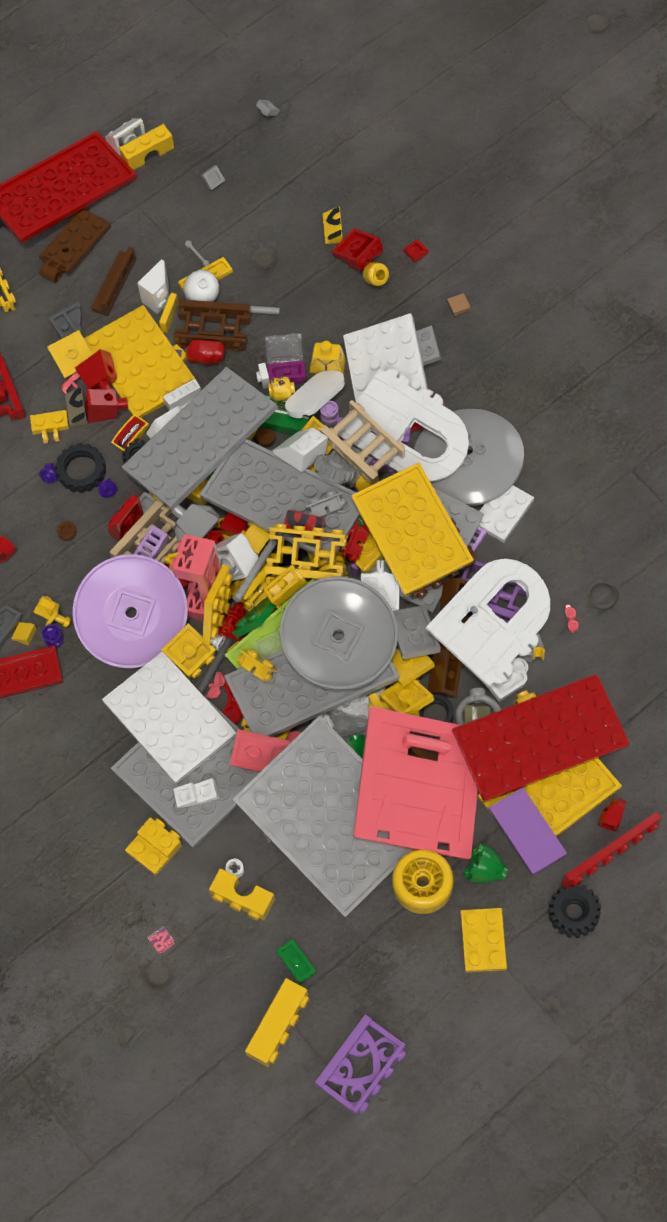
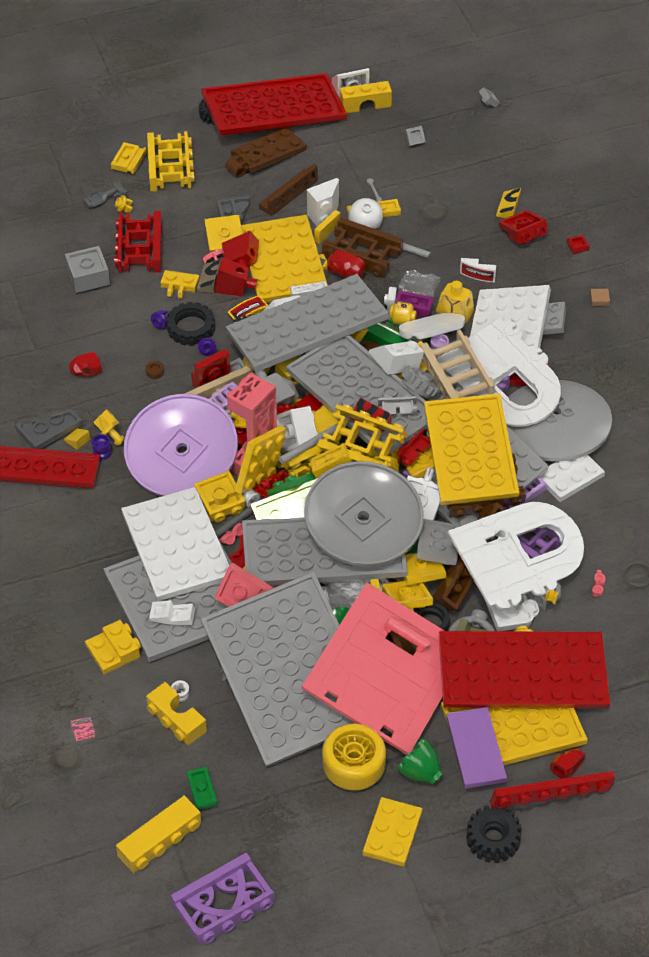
camera: 15 degrees right, 15 degrees down
yellow hinge [237,649,279,682] -> none
yellow head [363,262,389,286] -> none
none -> slope [460,258,496,283]

